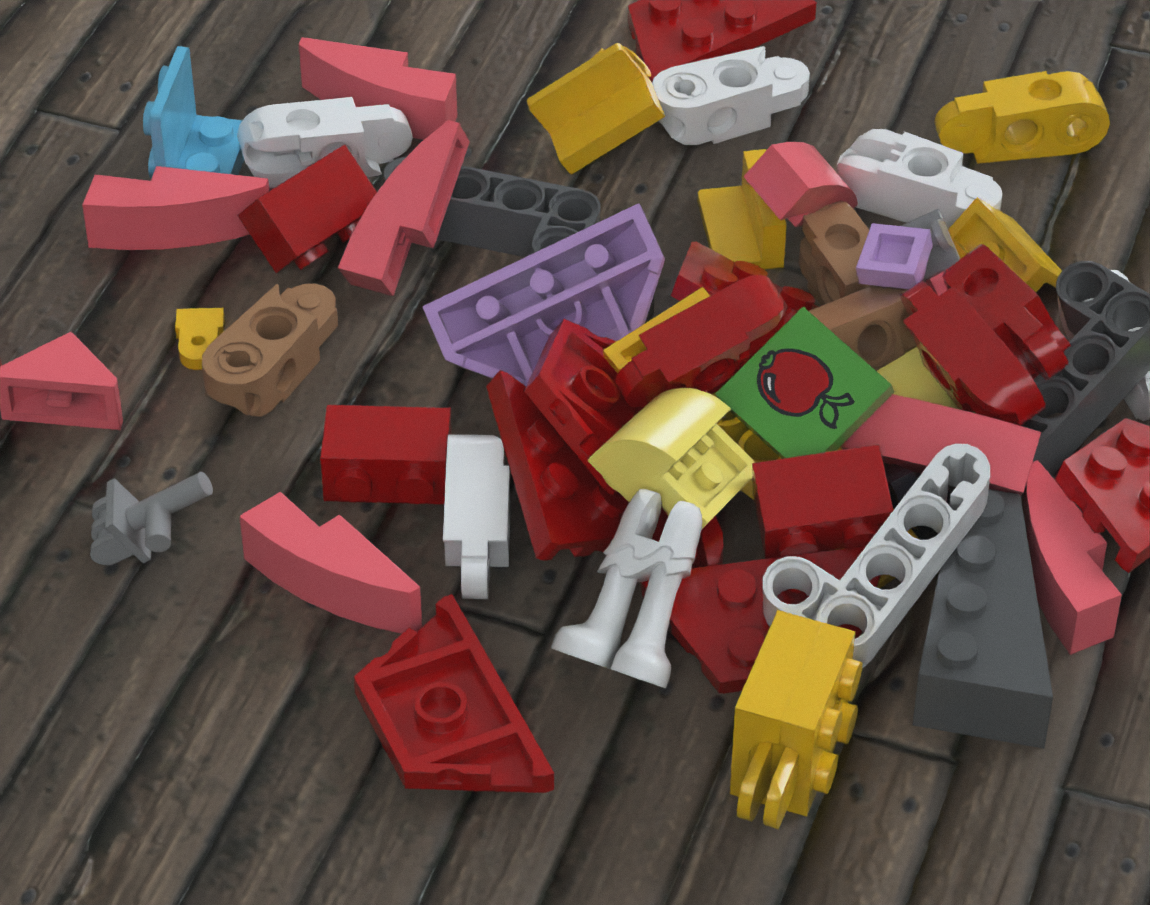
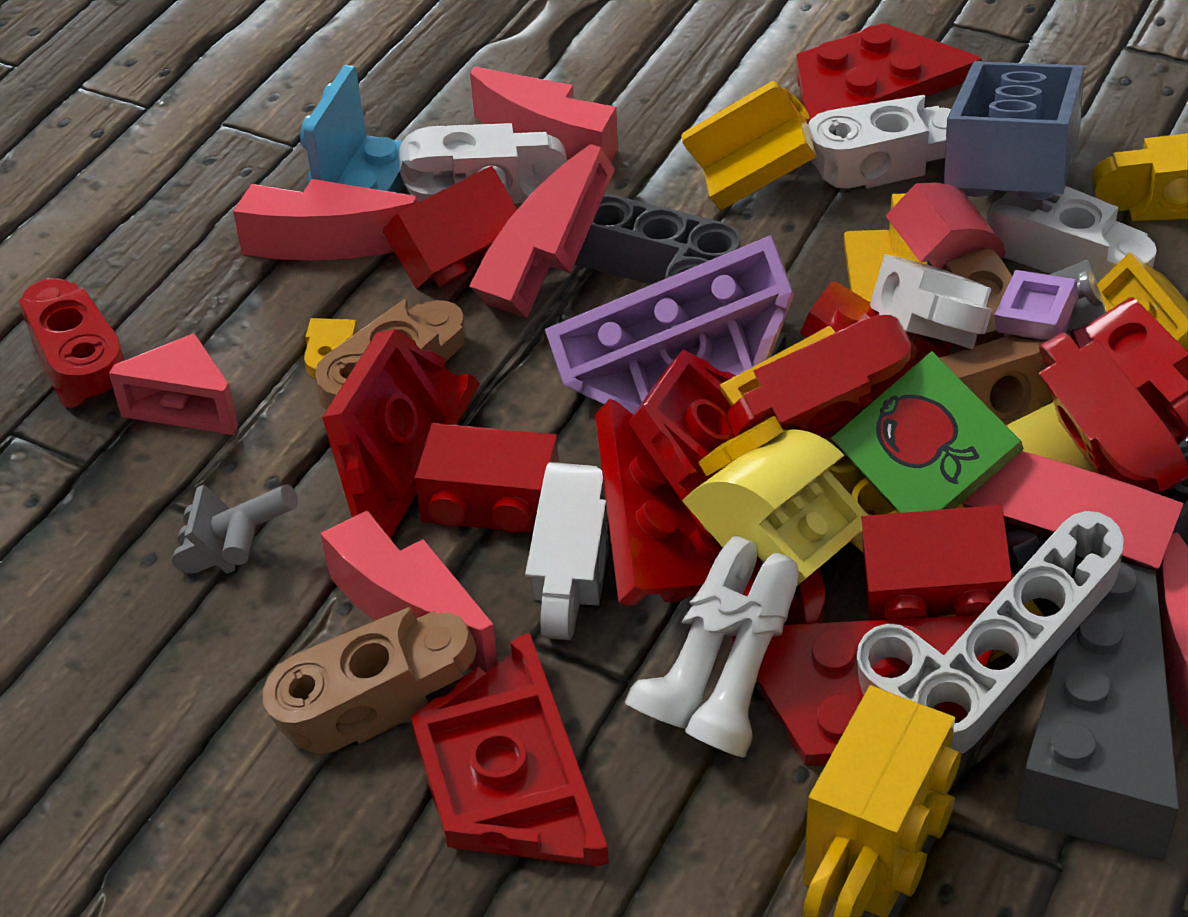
camera: 10 degrees right, 0 degrees up
none -> medium nougat piece [262,607,477,754]
none -> red wing [322,329,480,539]
none -> yellow piece [698,416,784,476]
none -> white piece [870,254,992,349]
none -> sand blue brick [944,61,1085,200]

